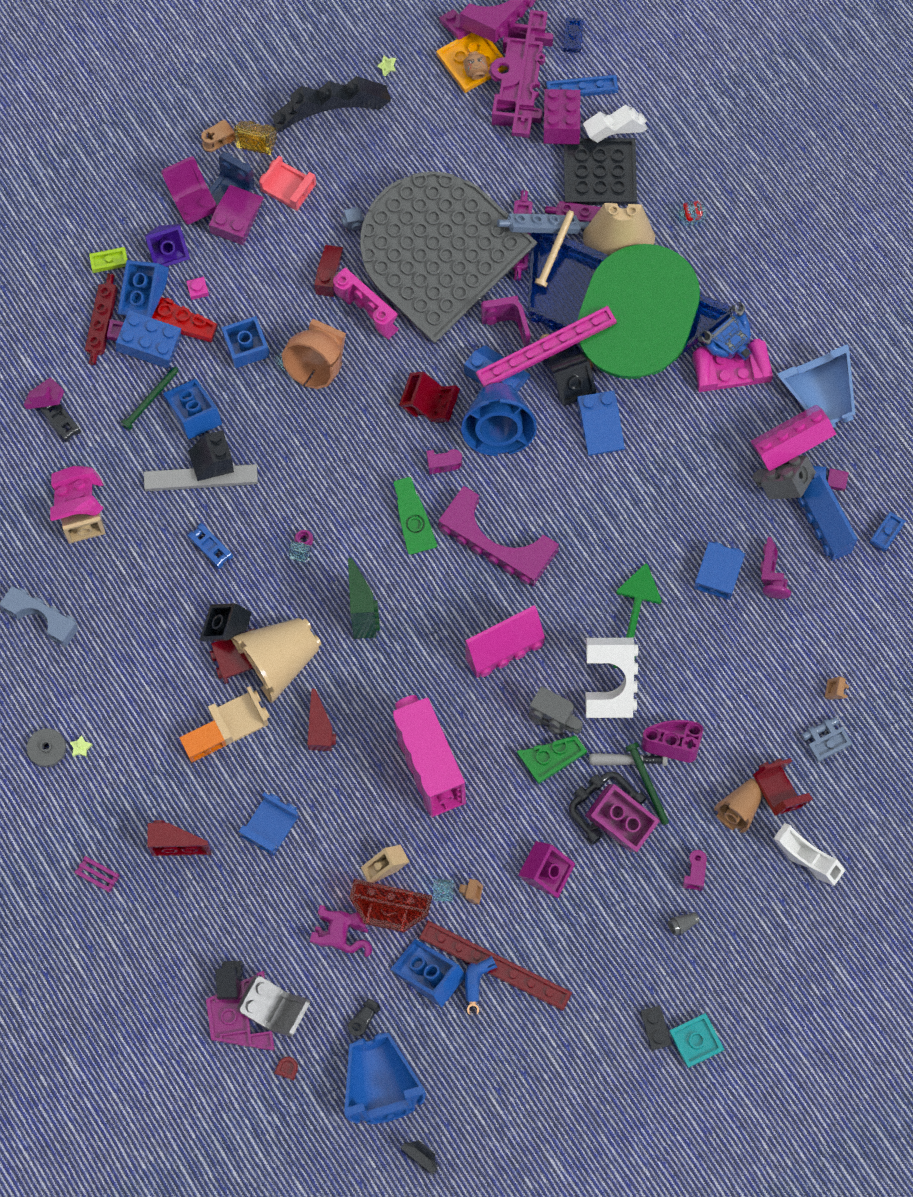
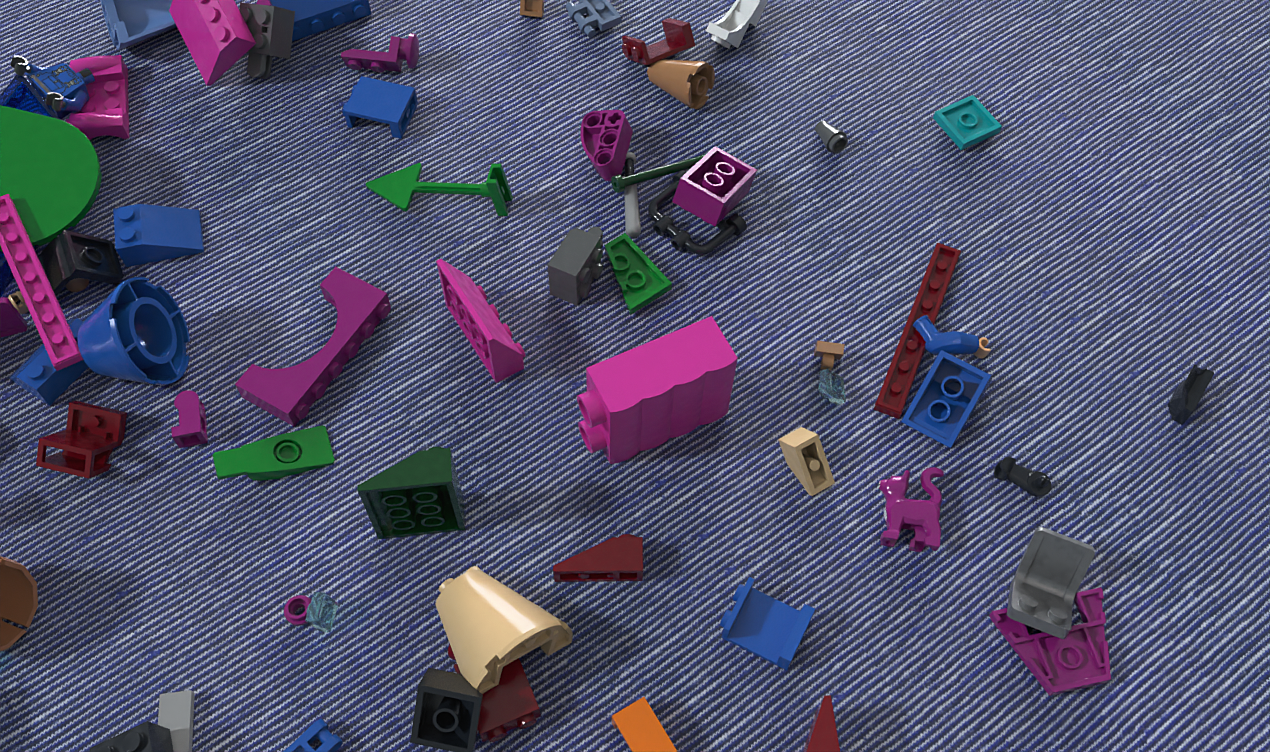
camera: 95 degrees left, 10 degrees down
tan panel [208,686,269,745] -> none
black slope [215,961,244,1000] -> none
dark red tile [274,1057,298,1081] -> none
blue cone [344,1032,426,1124] -> none
clear red wedge [349,879,432,933] -> none
magenta slope [518,841,575,898] -> none
white arch [585,638,638,718] -> none
black plate [640,1006,672,1051] -> none
magenta leg [682,850,707,891] -> none

